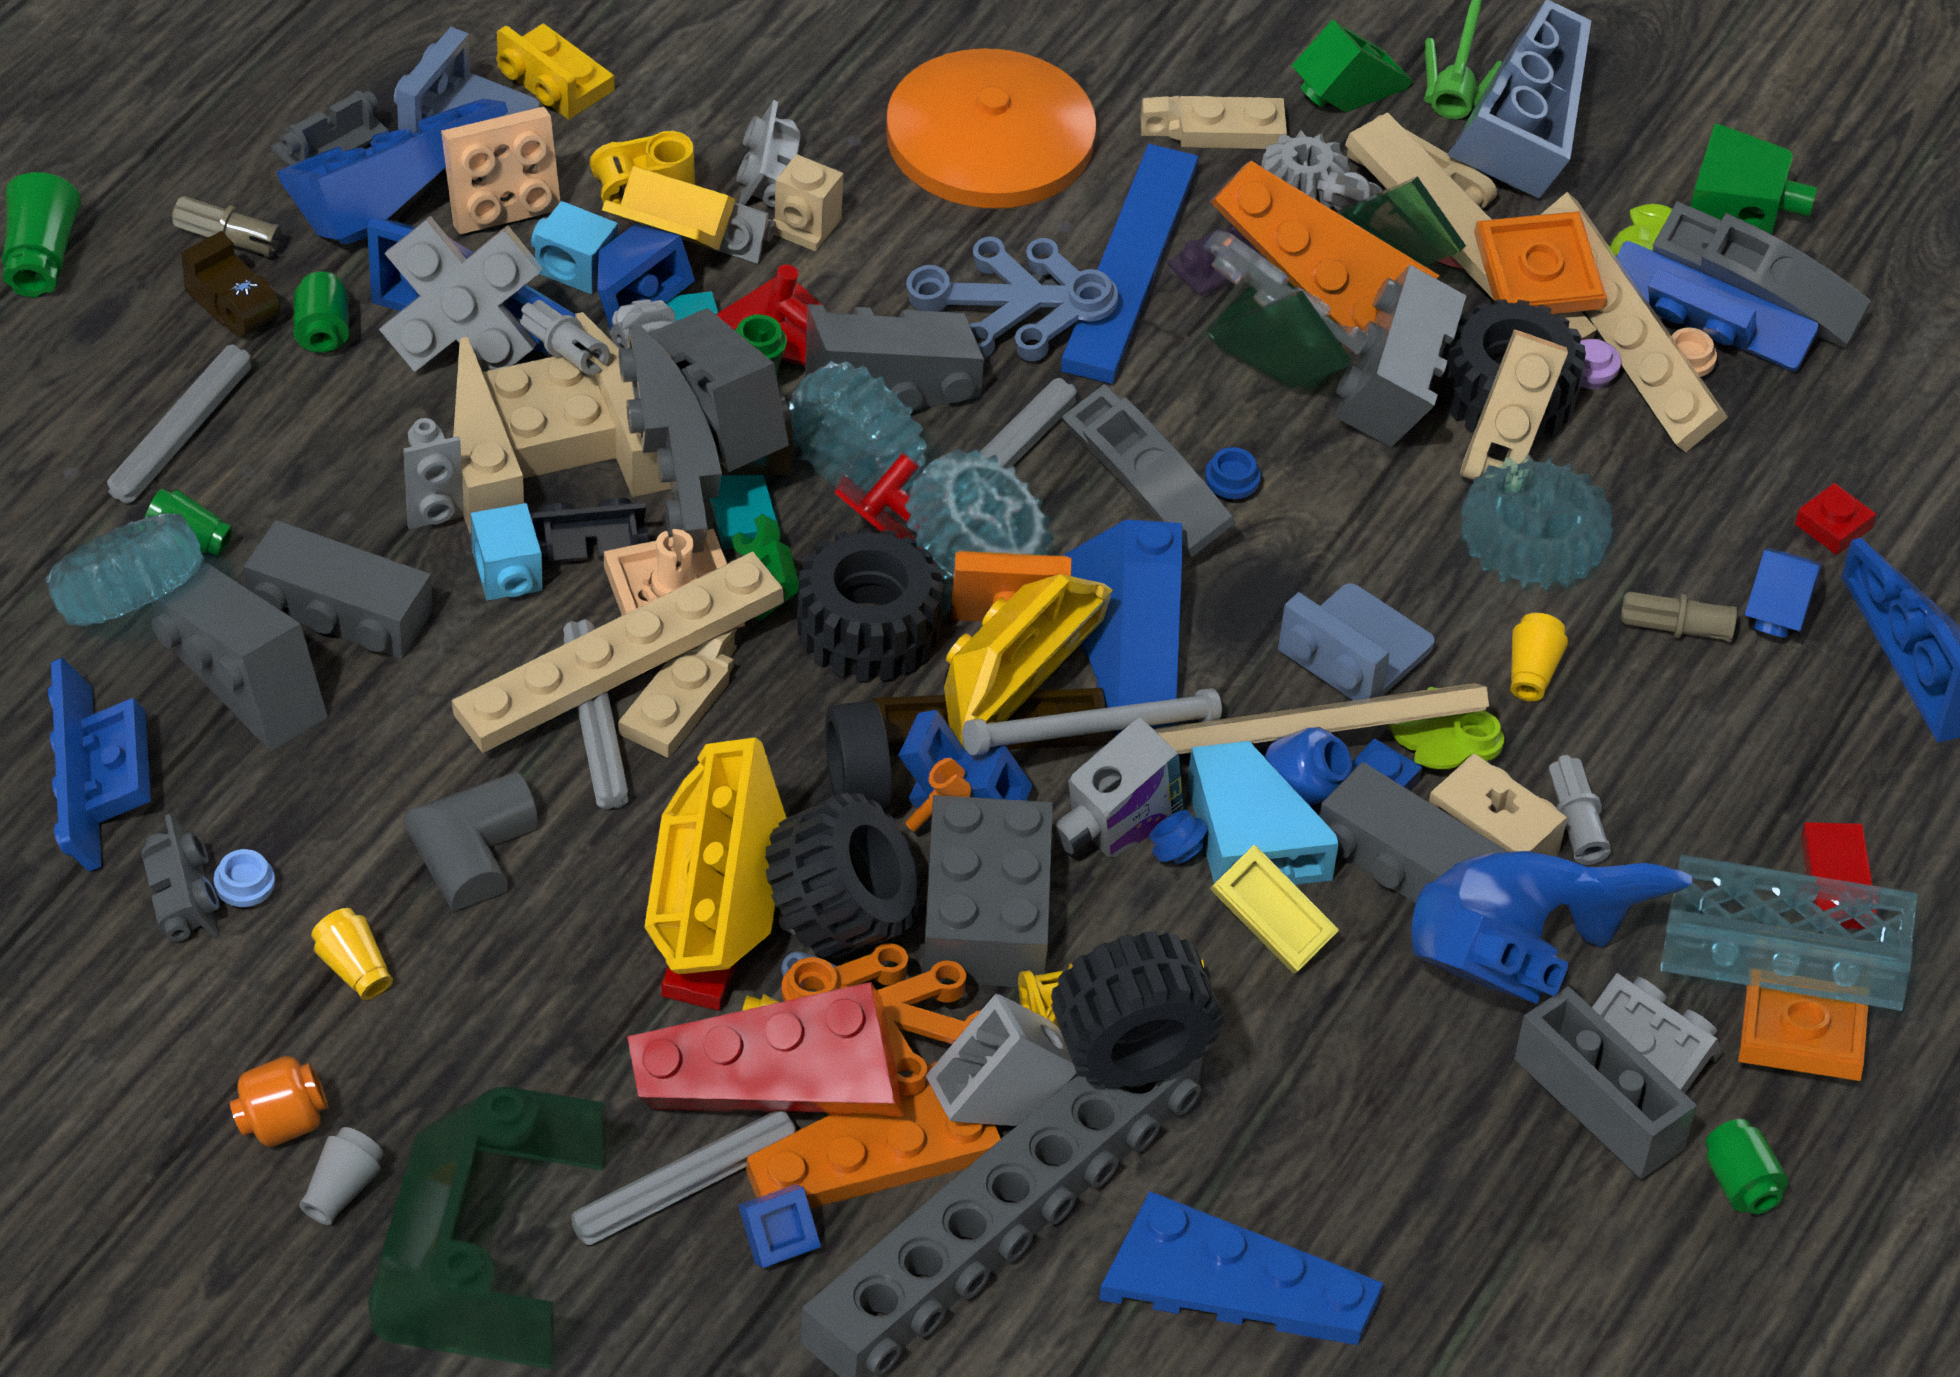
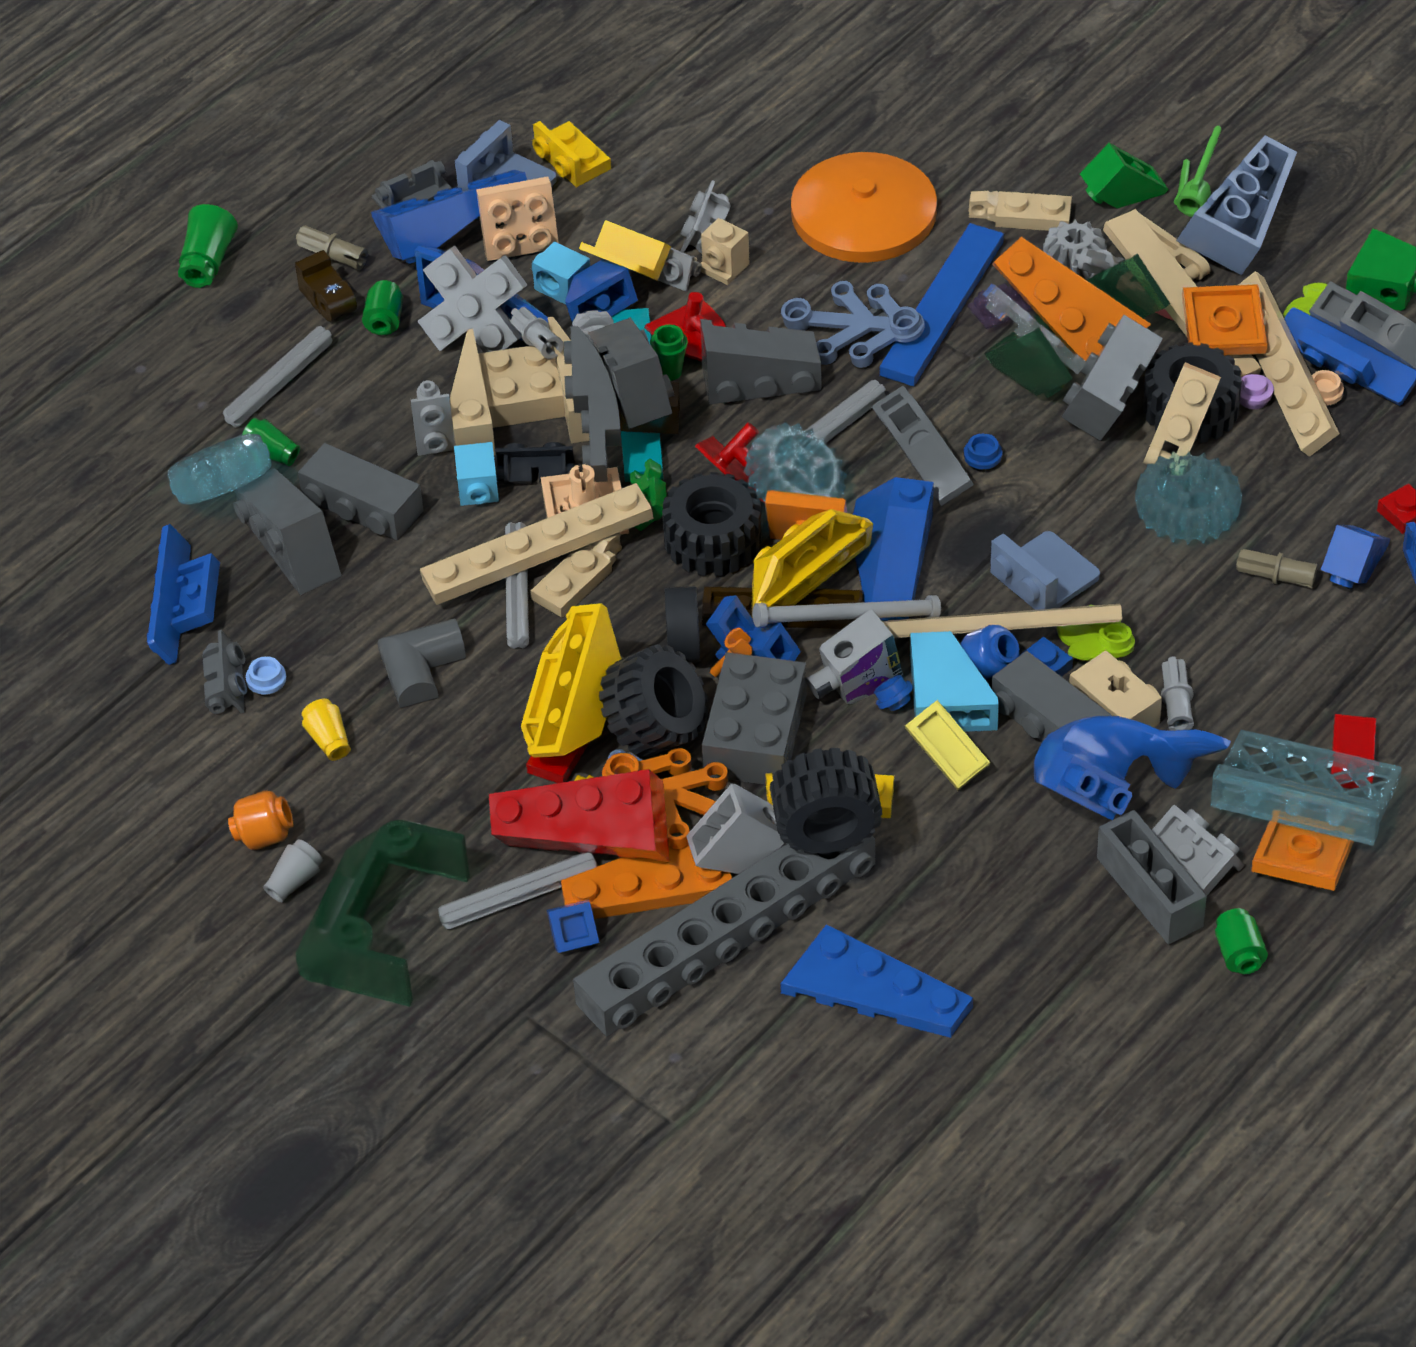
camera: 15 degrees right, 0 degrees up
yellow piece [589,131,695,204] -> none
clear light blue gear [789,361,928,493] -> none
yellow cone [1510,613,1568,701] -> none

